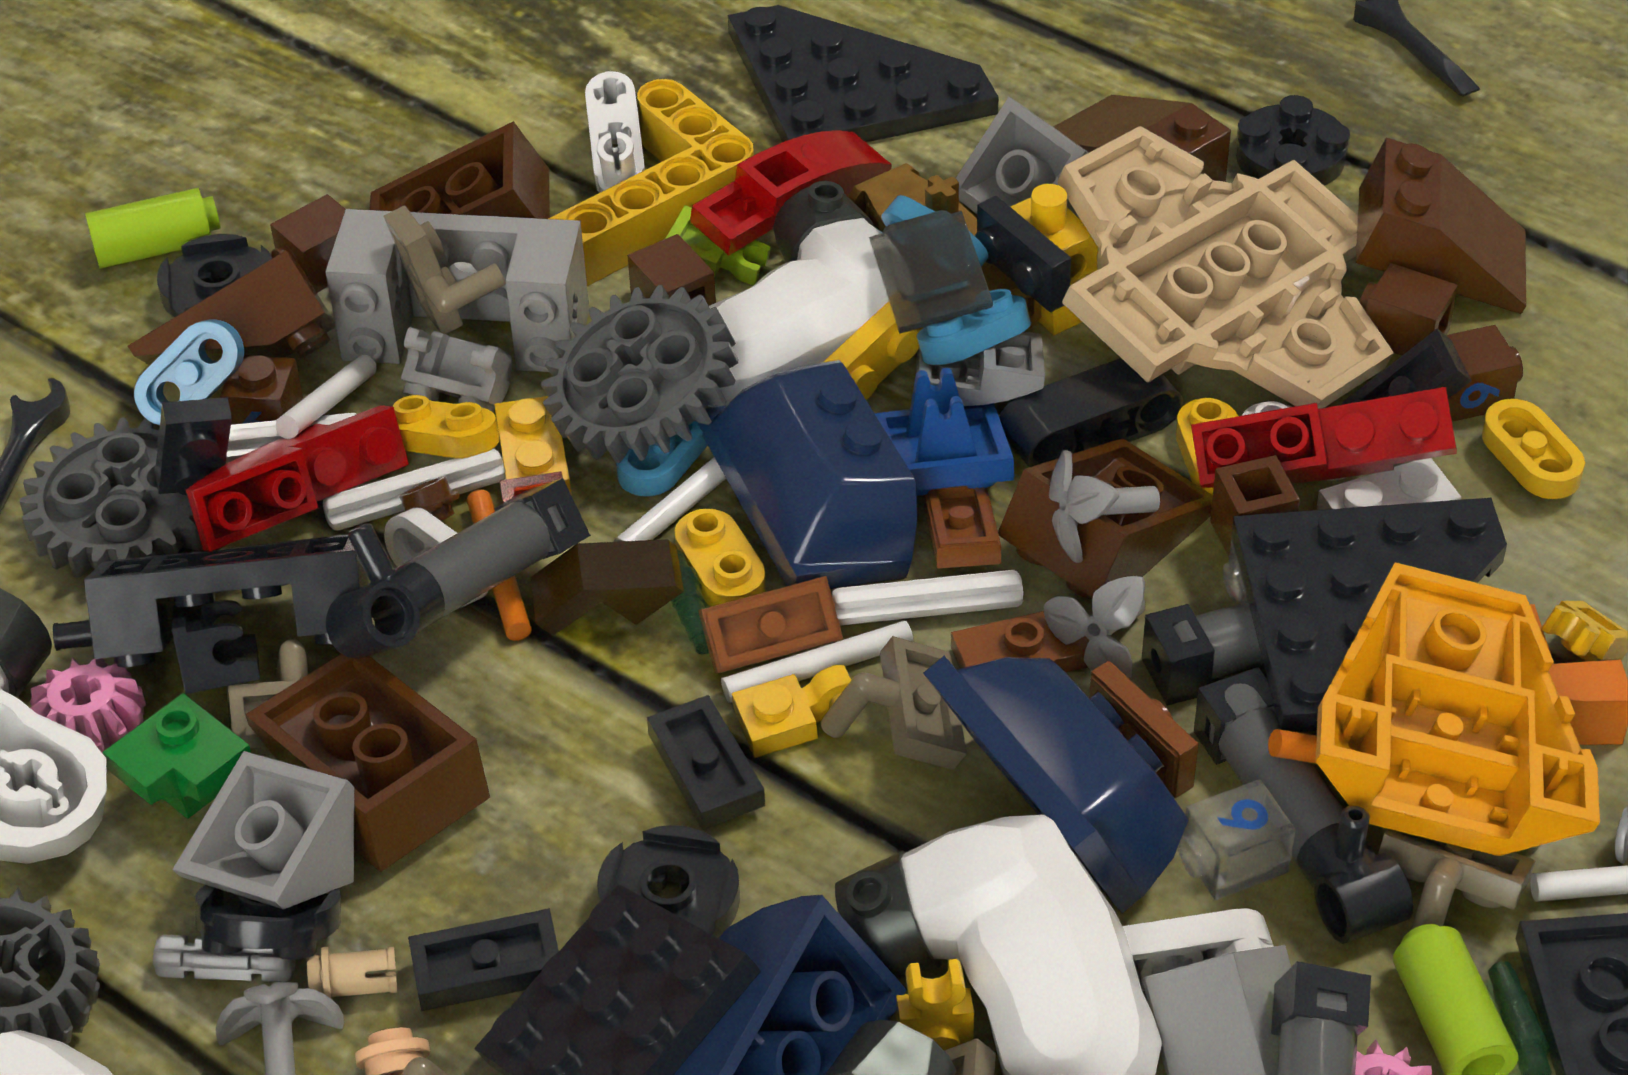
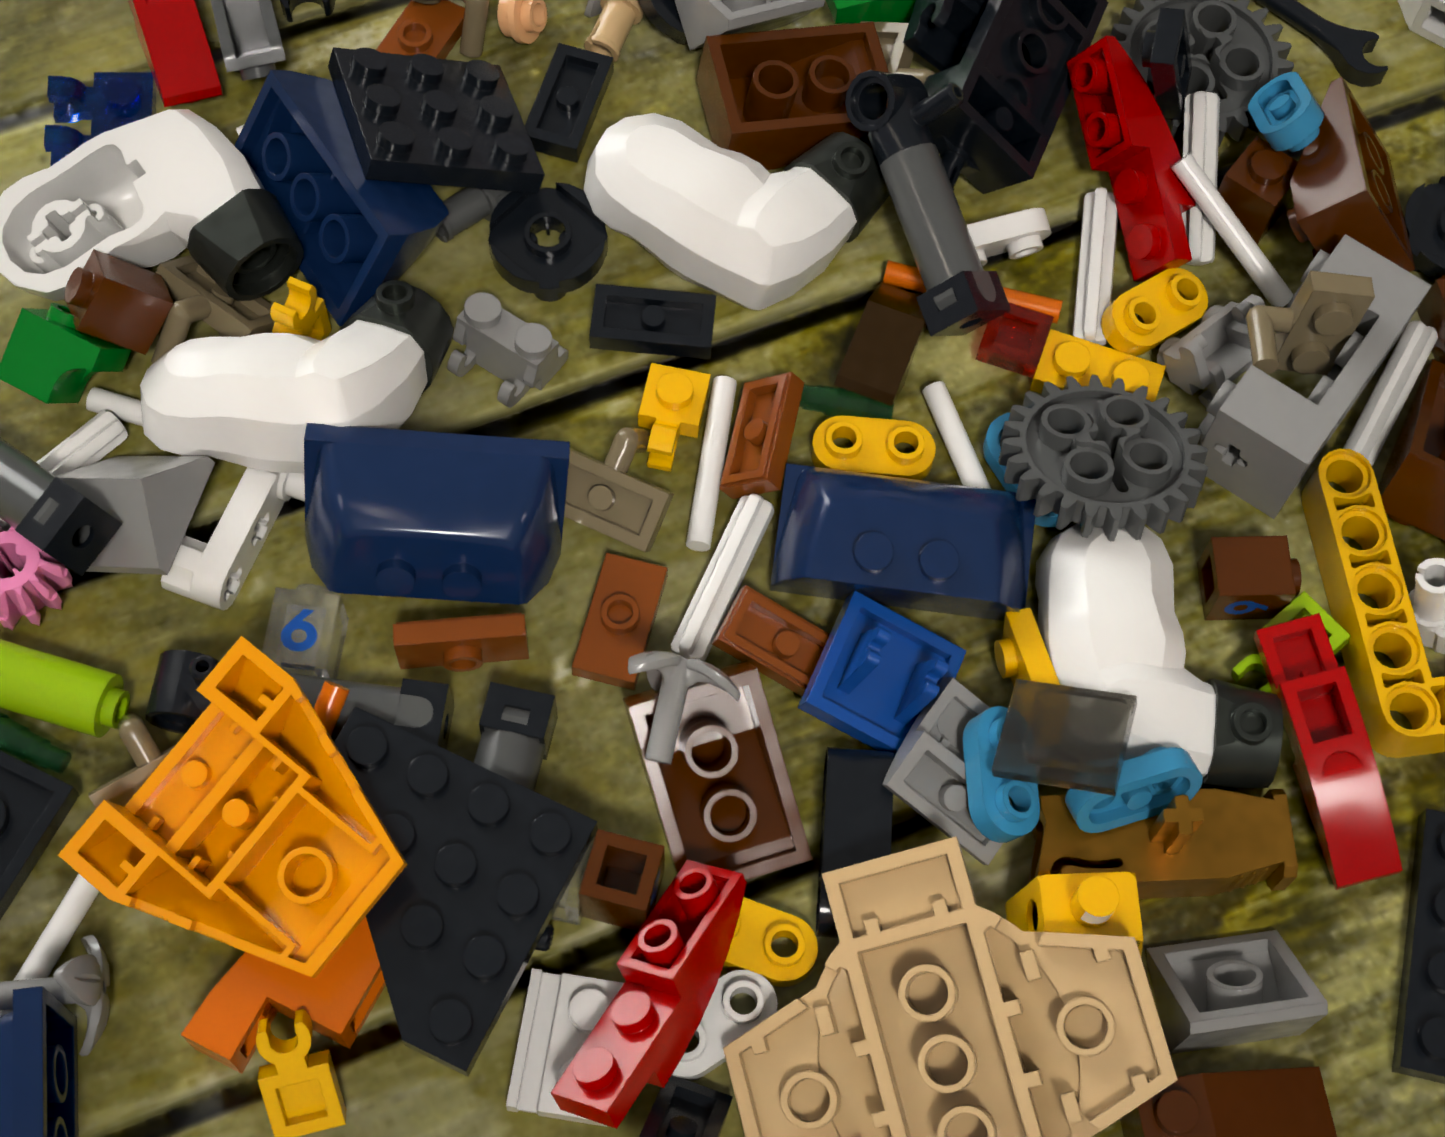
camera: 115 degrees right, 20 degrees up
reddish brown plate [399,476,460,521] -> none
black plate [975,196,1071,313] -> none
light grey plant [1044,576,1146,680] -> none
none -> light grey piece [447,292,569,408]
none -> white piece [584,113,890,310]

